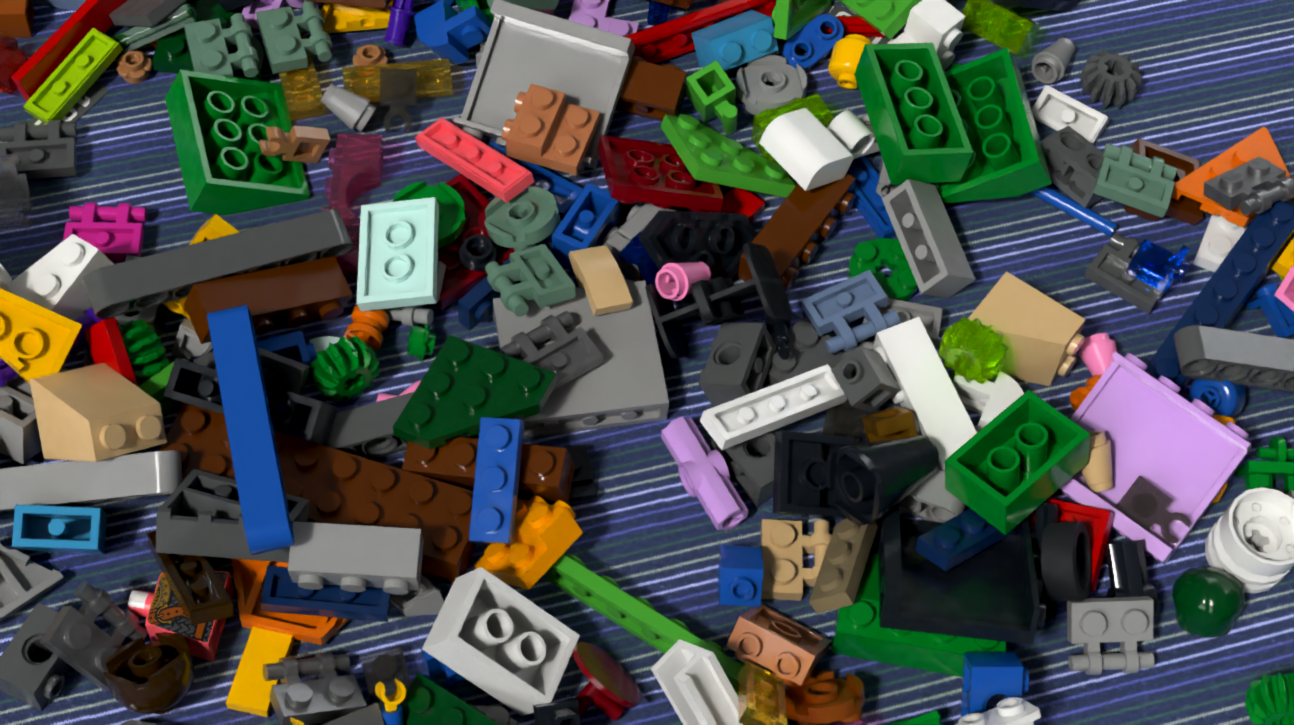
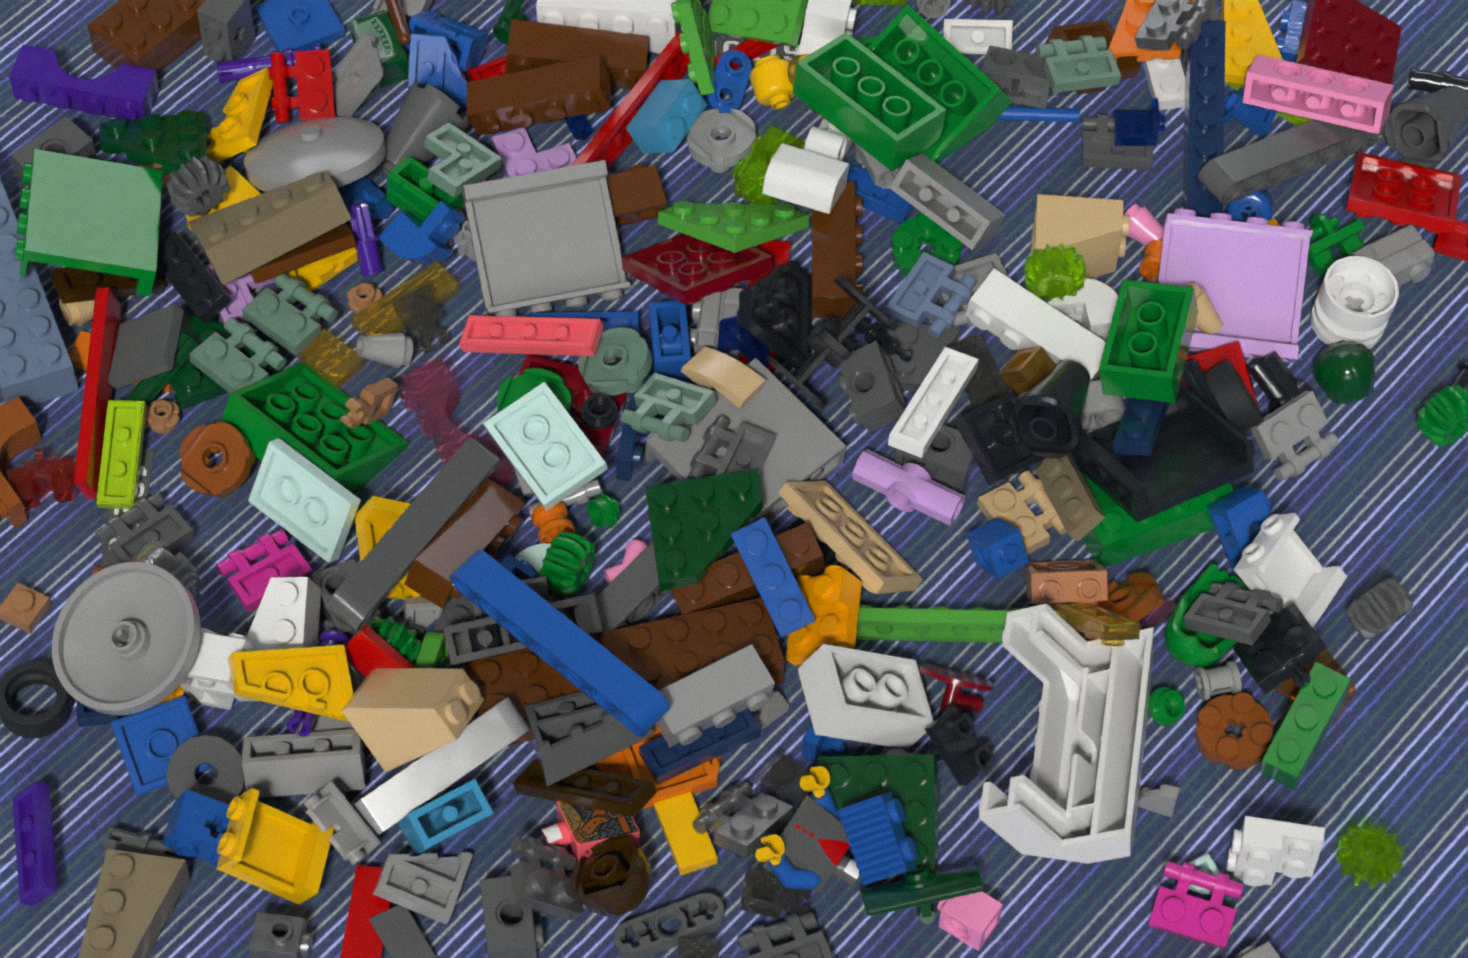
camera: 30 degrees left, 0 degrees up
nougat plate [502,84,600,176] -> none
bright pink cone [655,262,711,301] -> none
bright green brick [686,60,738,135] -> none
dark grey brick [831,346,901,413] -> none
clear smoke plate [1115,476,1192,545] -> none
none -> dark orange plate [179,422,255,498]
none -> light aqua plate [248,438,361,563]
none -> tan plate [778,480,923,594]

